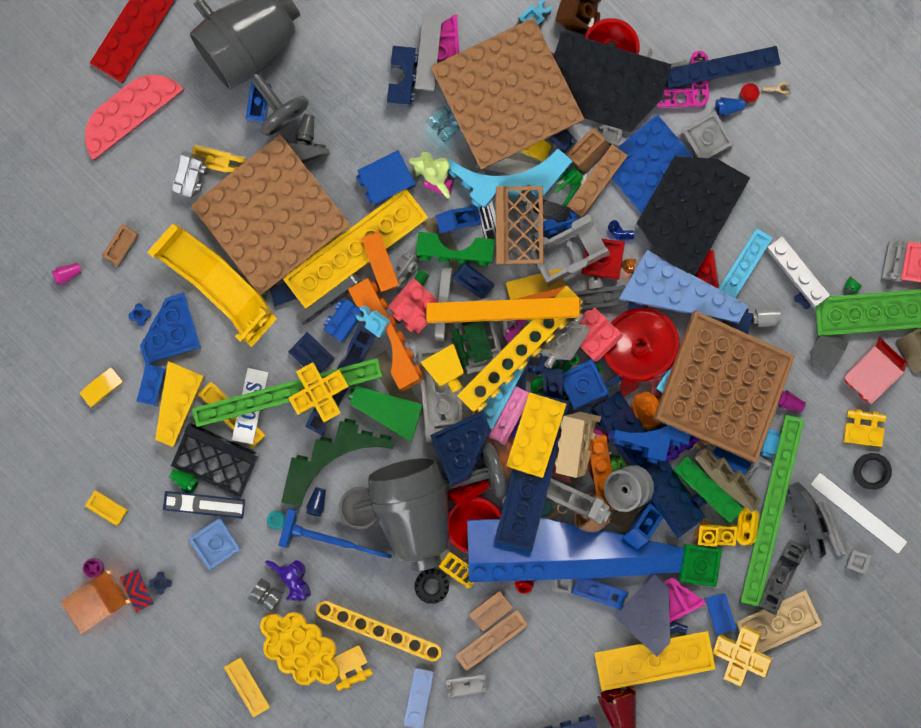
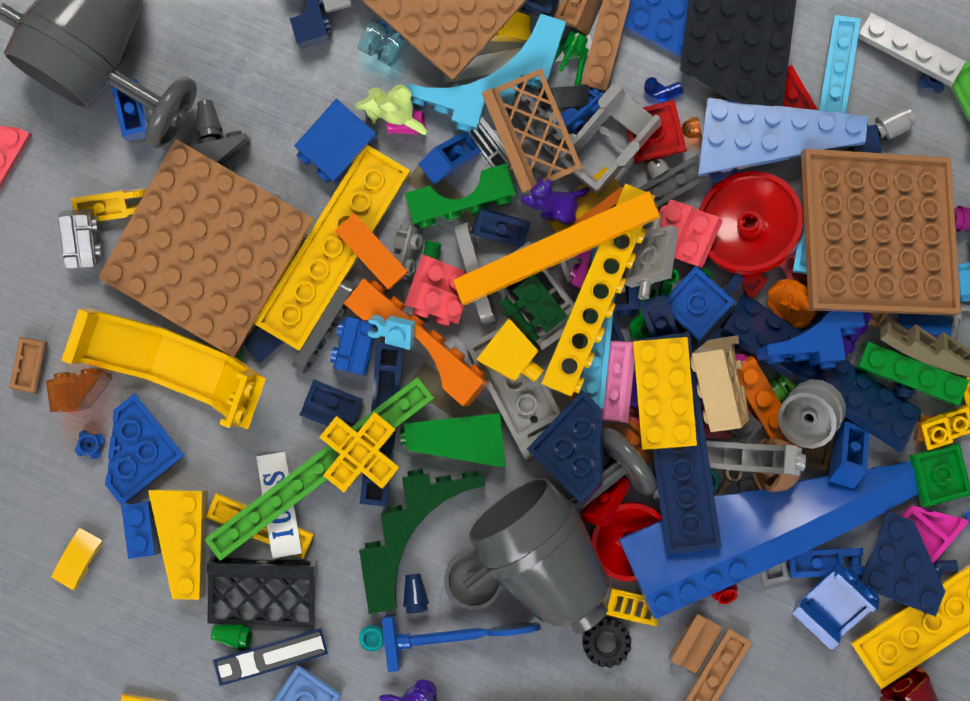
camera: 15 degrees left, 0 degrees up
none -> clear orange slope [46,368,112,413]
none -> dark purple animal [520,177,590,225]
none -> panel [792,563,880,650]

